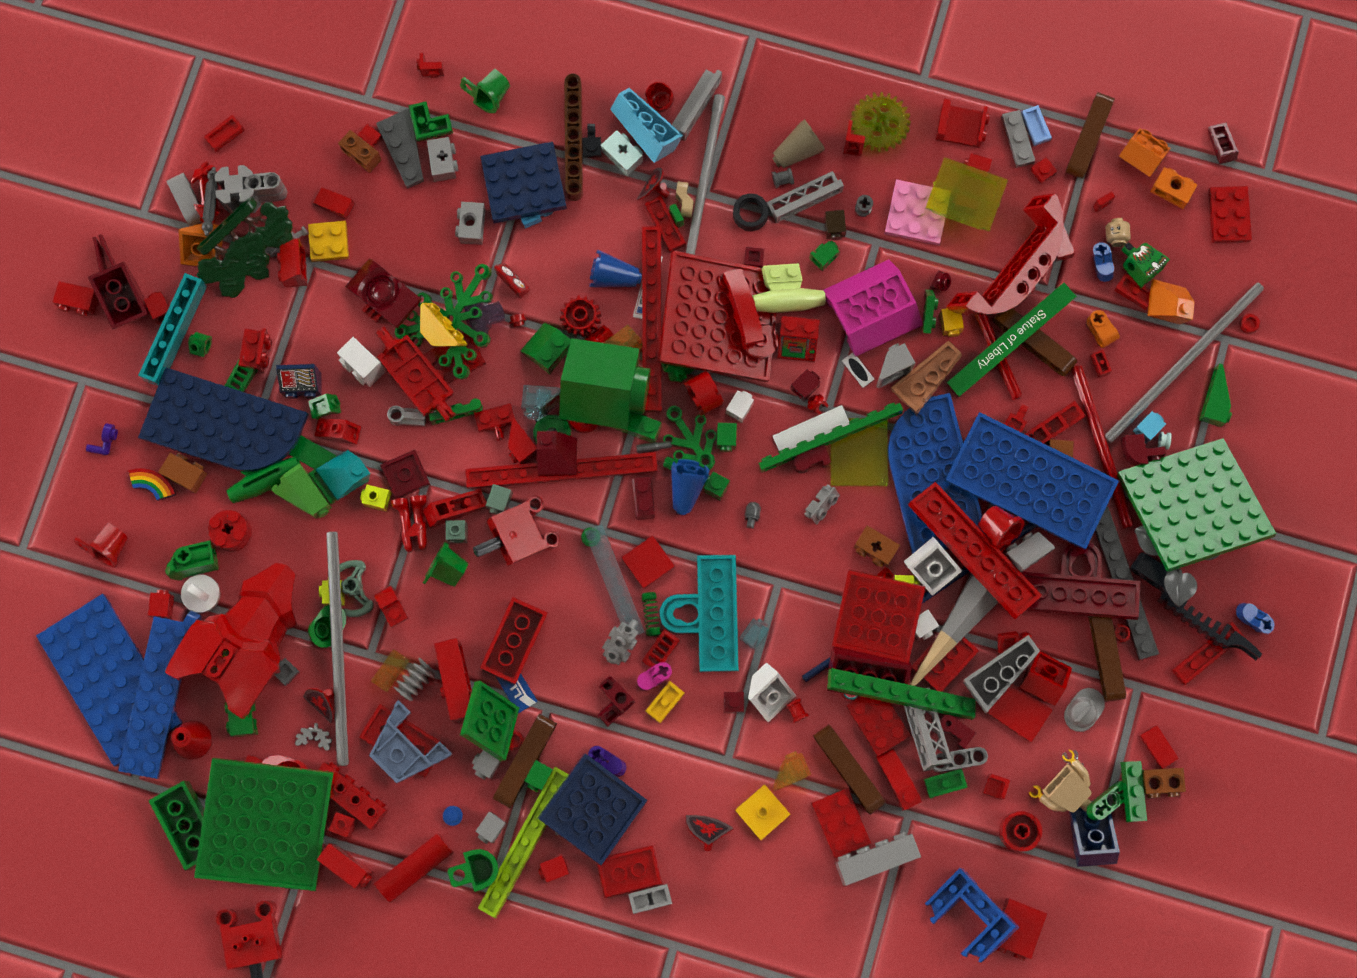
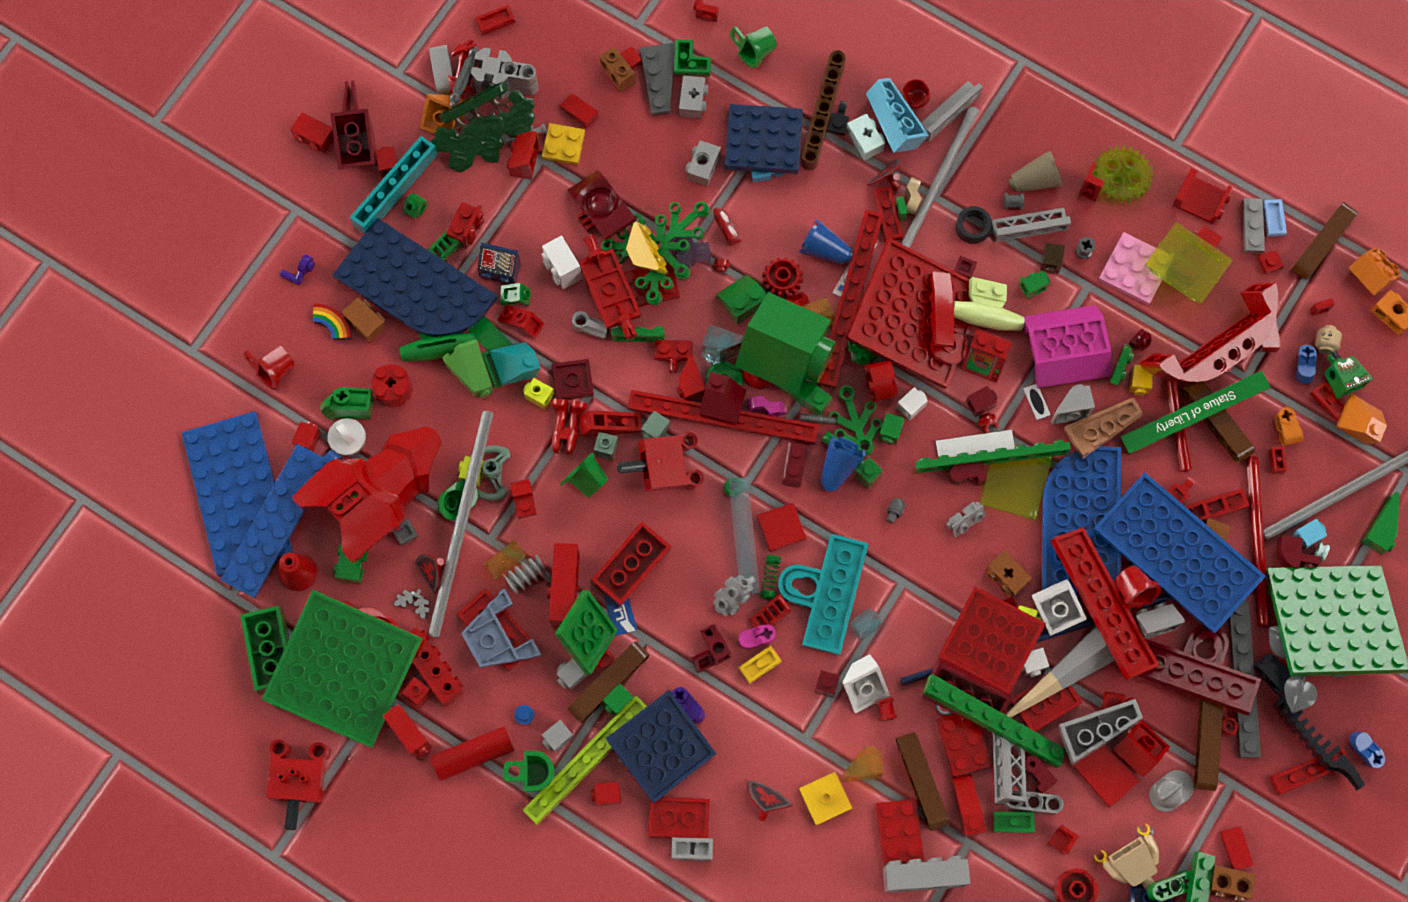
camera: 15 degrees right, 5 degrees down
none -> dark pink piece [747,396,786,417]

